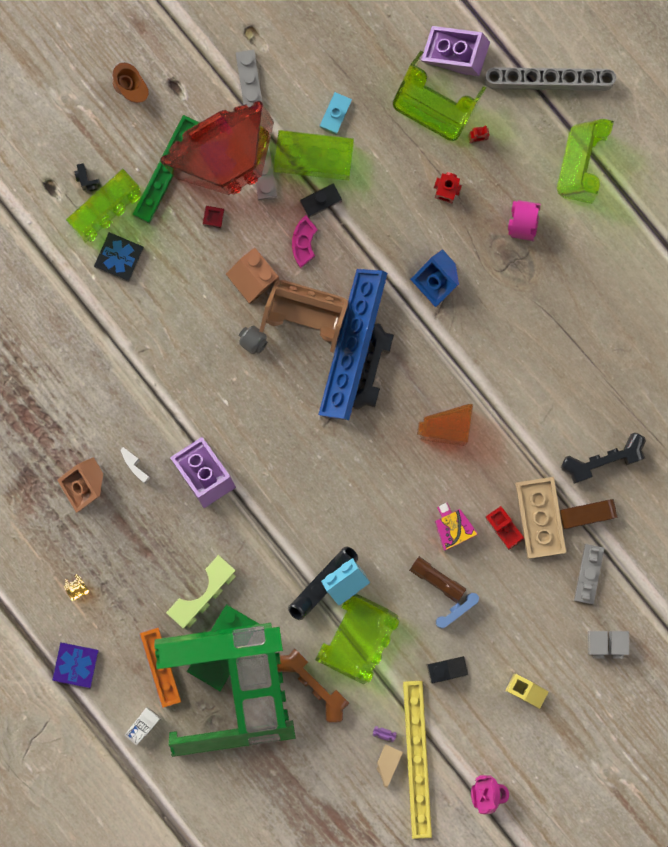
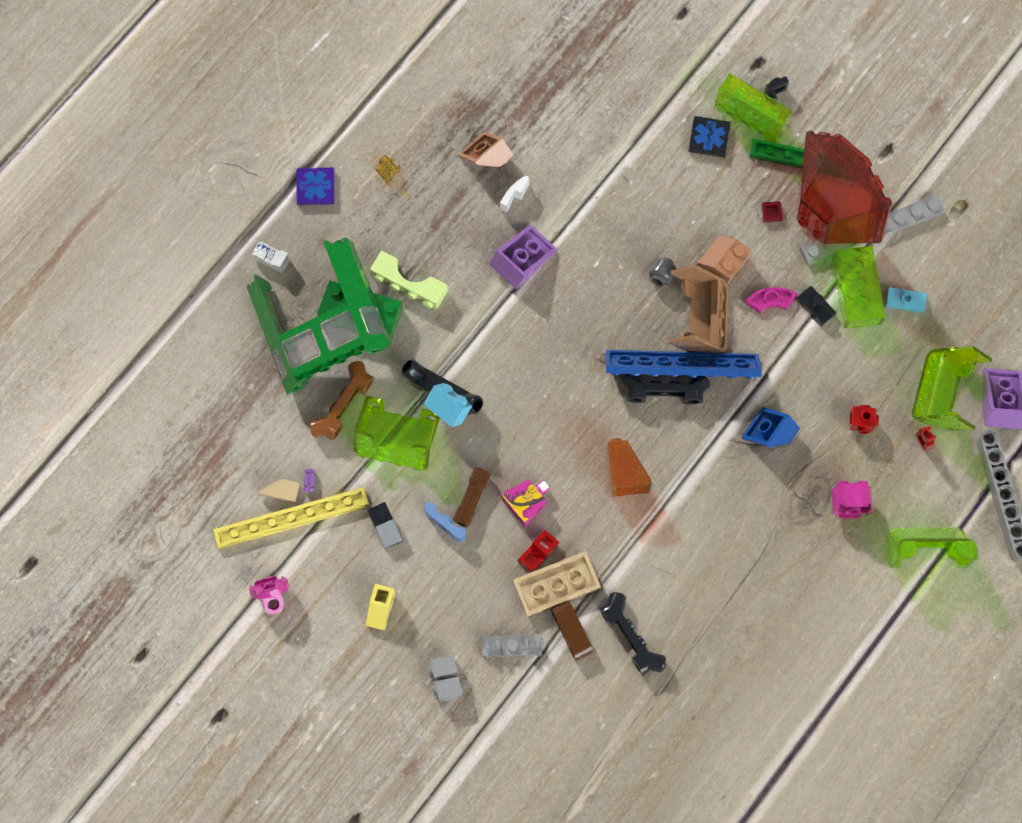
camera: 85 degrees right, 10 degrees down
dark orange piece [112,62,149,103] -> none
orange plate [140,627,181,708] -> none

